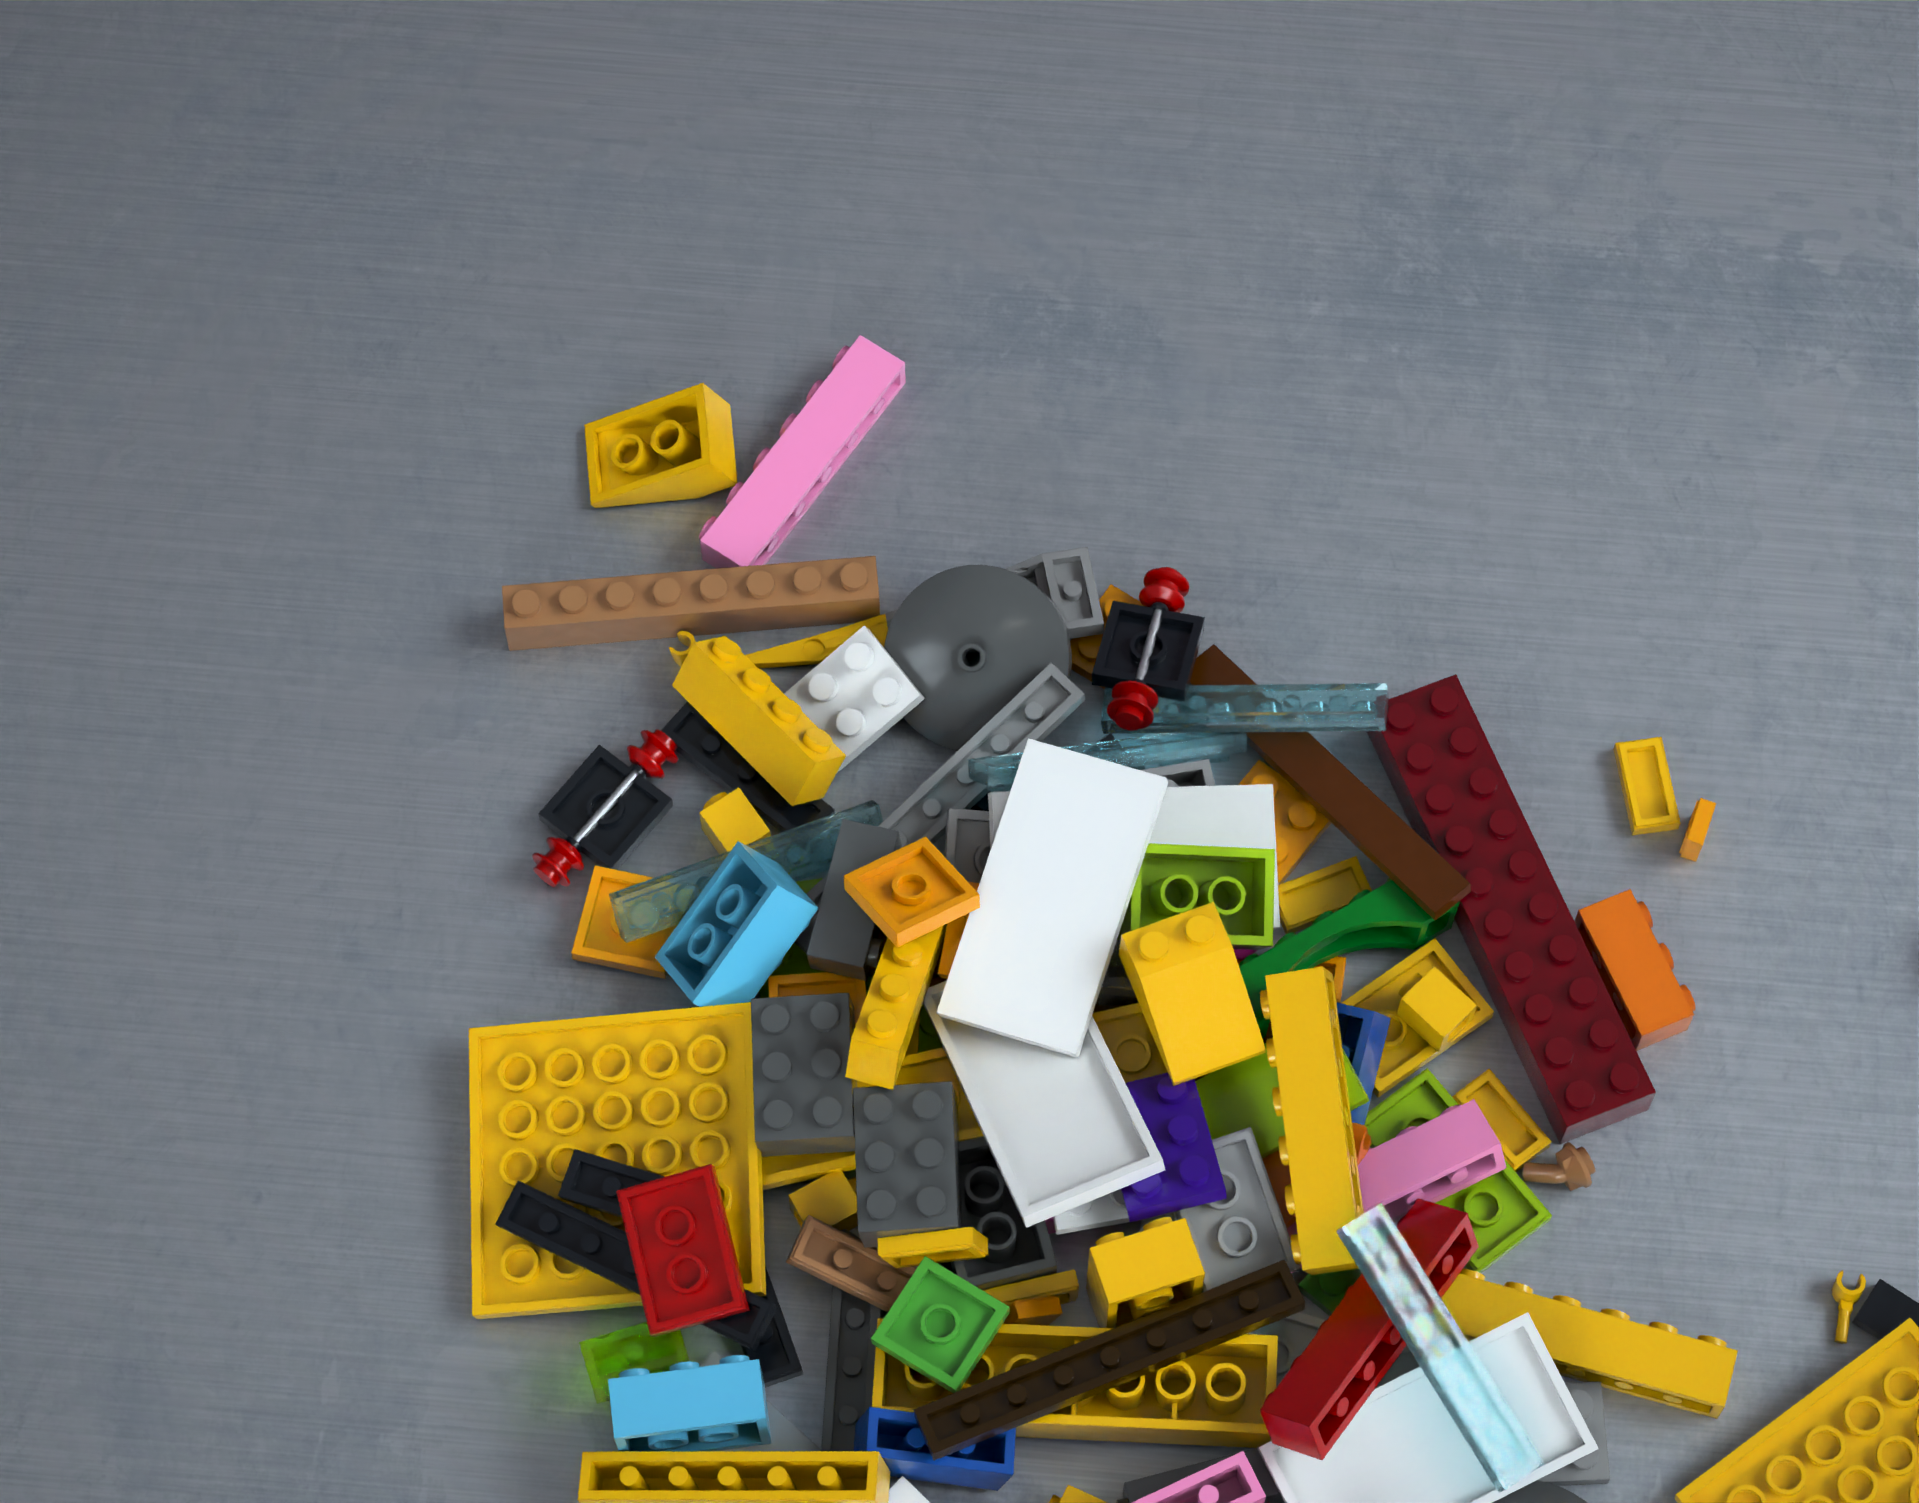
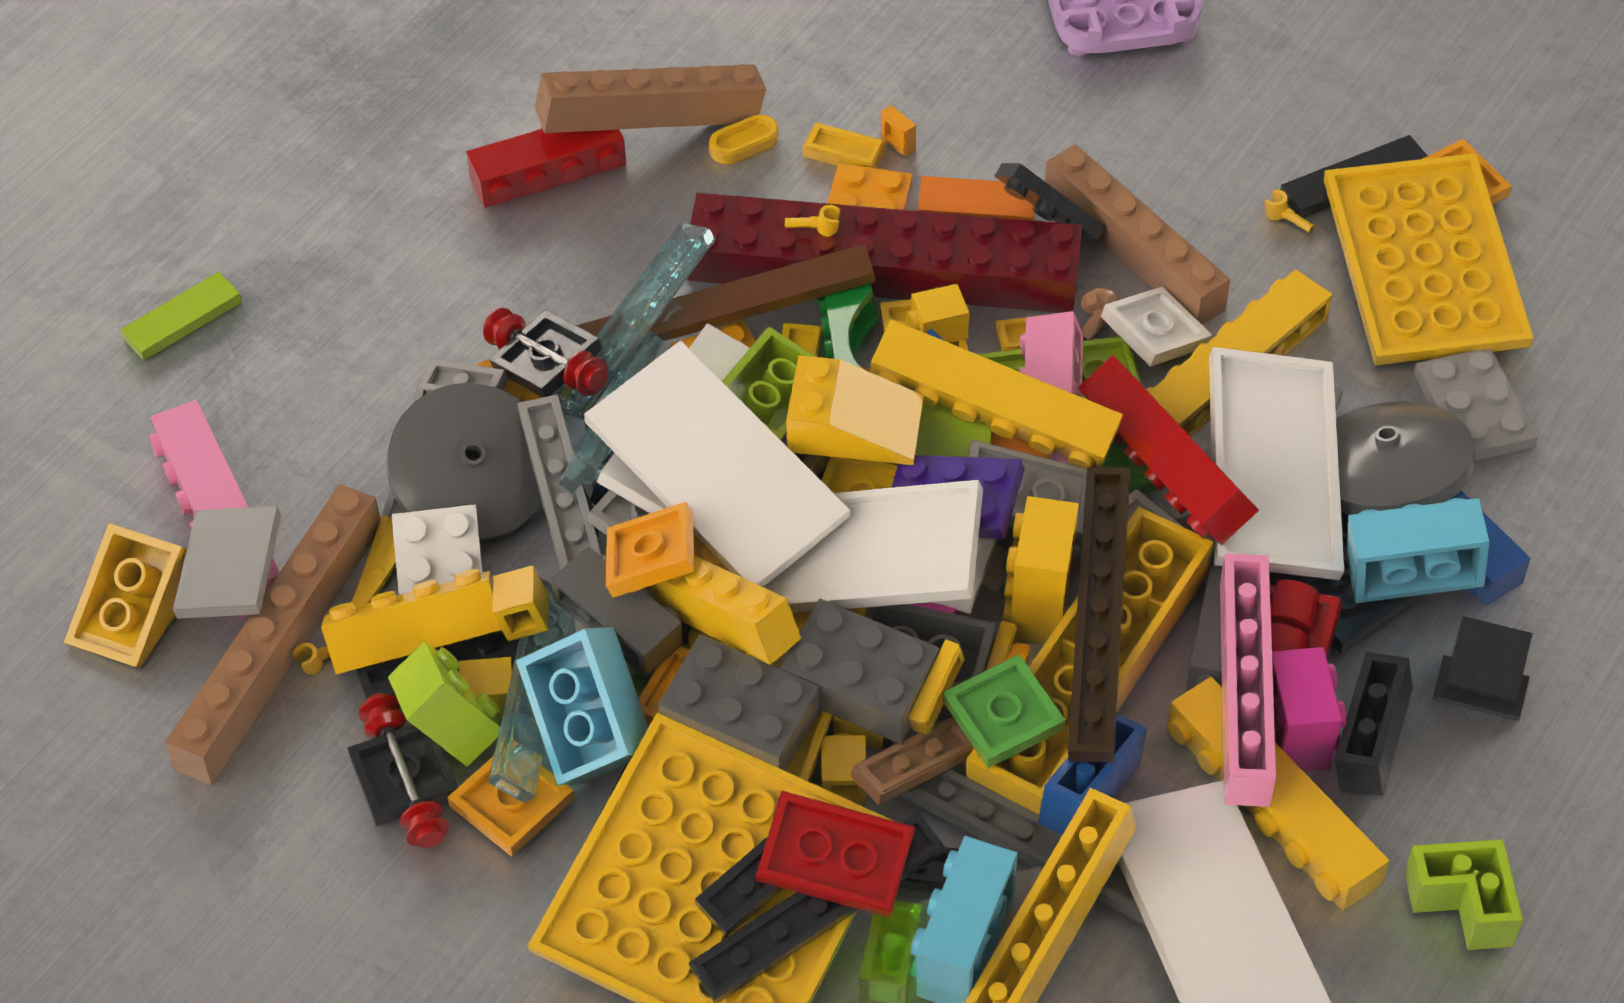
camera: 60 degrees left, 15 degrees down
clear light blue plate [1336,1203,1544,1493] -> none
none -> lime tile [120,271,242,361]
none -> light grey tile [173,506,281,619]
none -> lime brick [388,641,505,767]
none -> red brick [466,128,626,208]
none -> yellow brick [492,565,549,641]
none -> medium nougat brick [535,64,766,133]
none -> yellow tile [709,114,779,164]
none -> yellow hand [785,205,840,237]
none -> light orange plate [827,163,913,210]
none -> black plate [995,163,1105,242]
none -> medium nougat brick [1045,144,1230,325]
none -> white plate [1100,286,1213,367]

